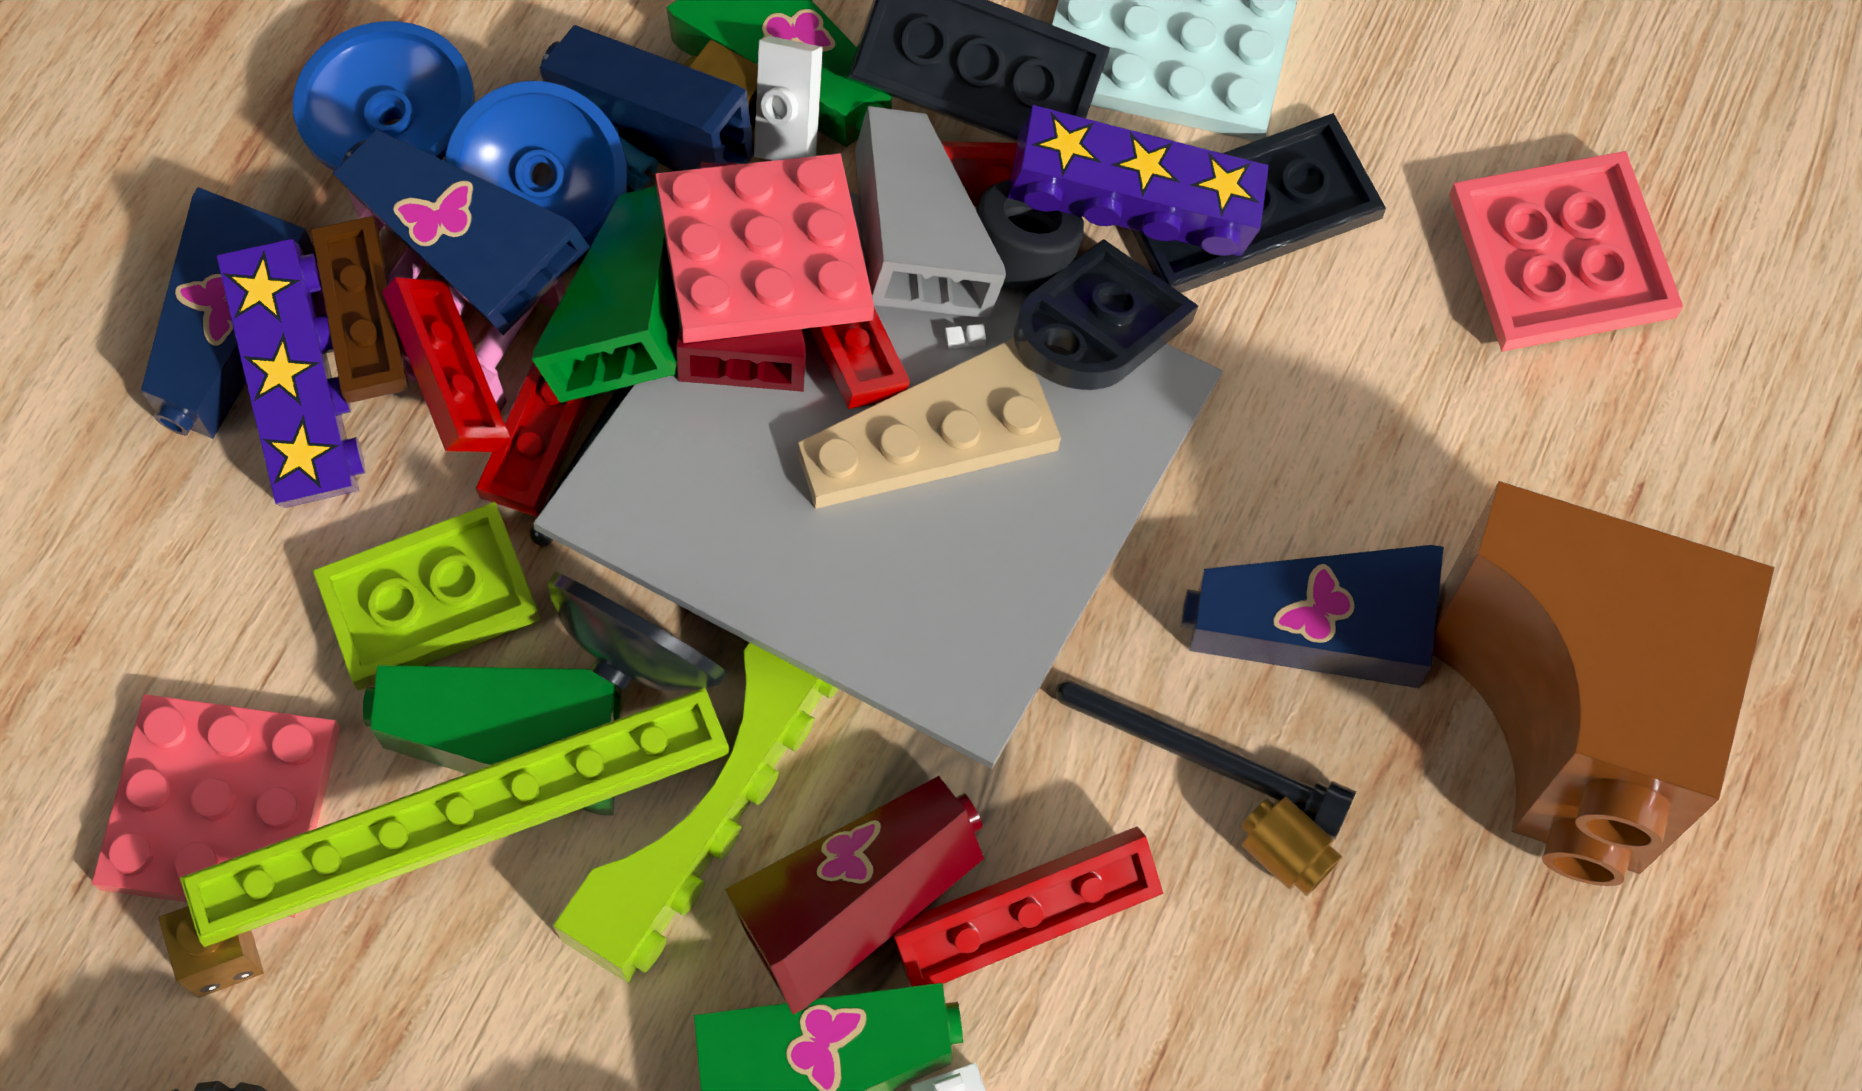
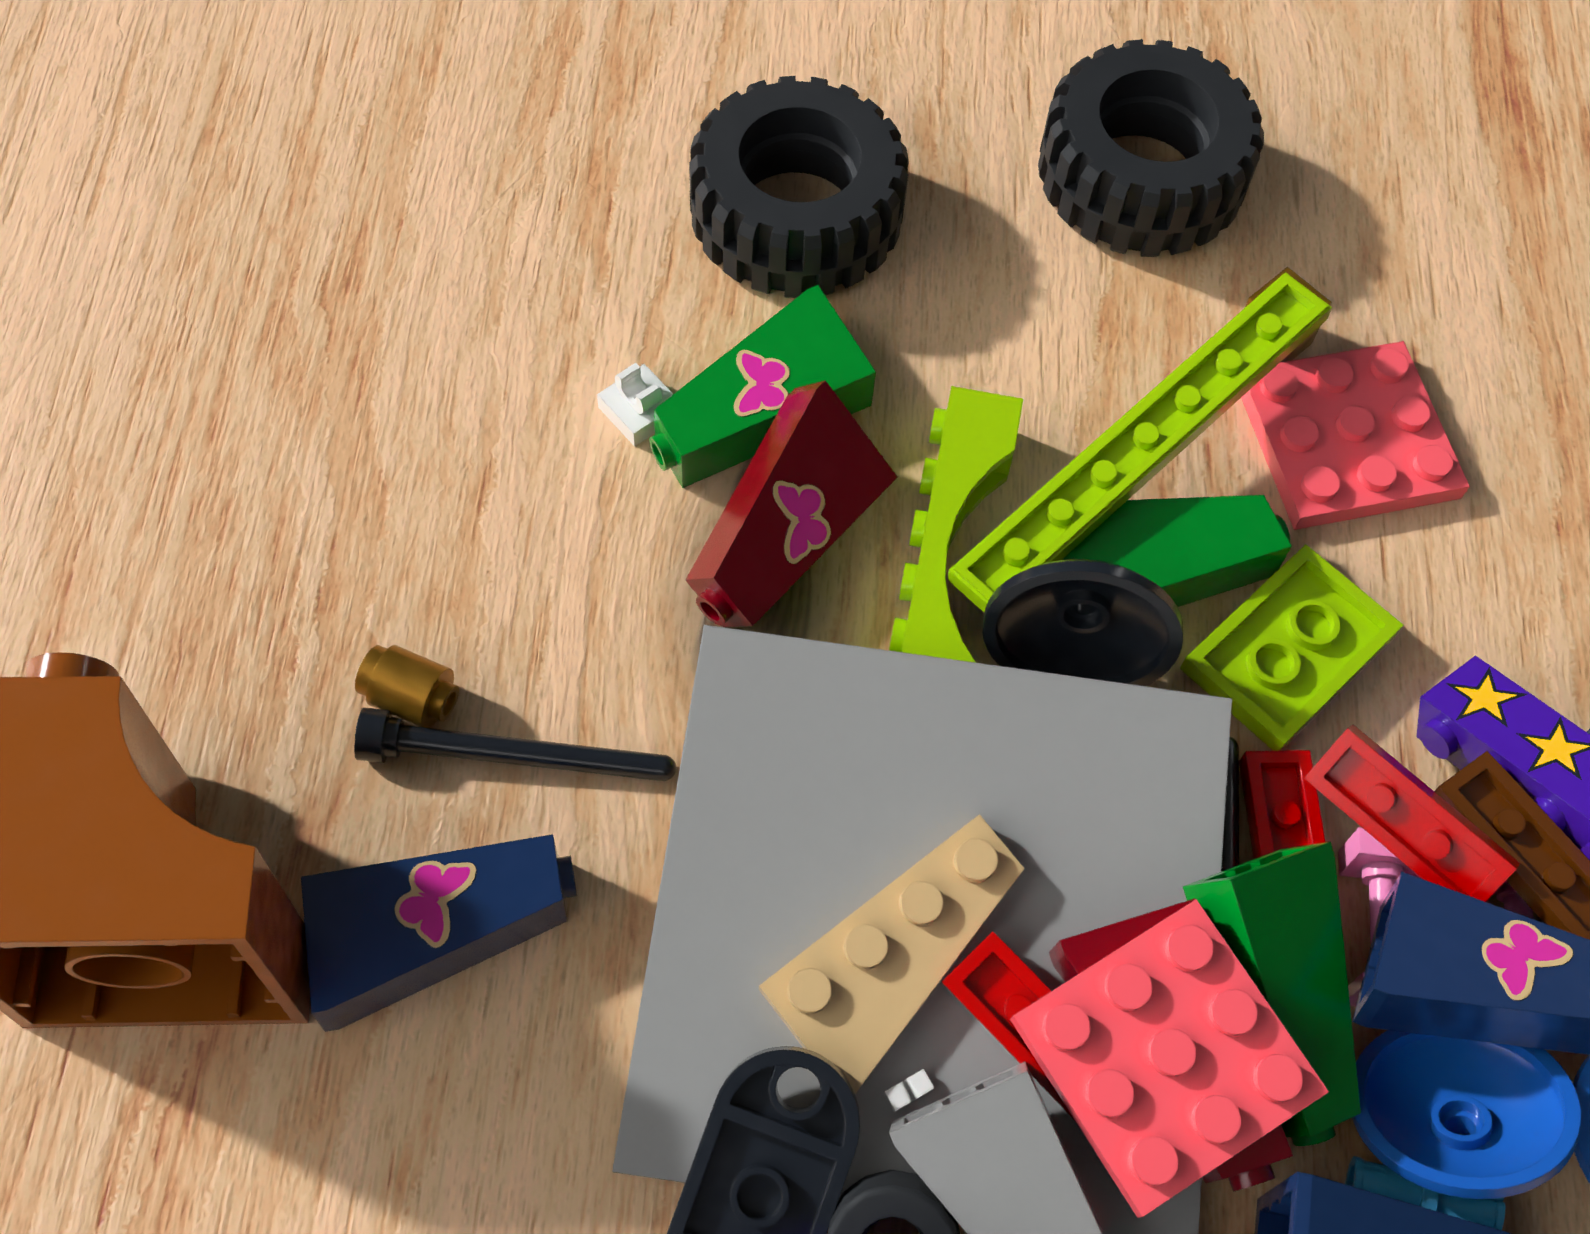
camera: 155 degrees right, 5 degrees down
red plate [892,826,1164,987] -> none

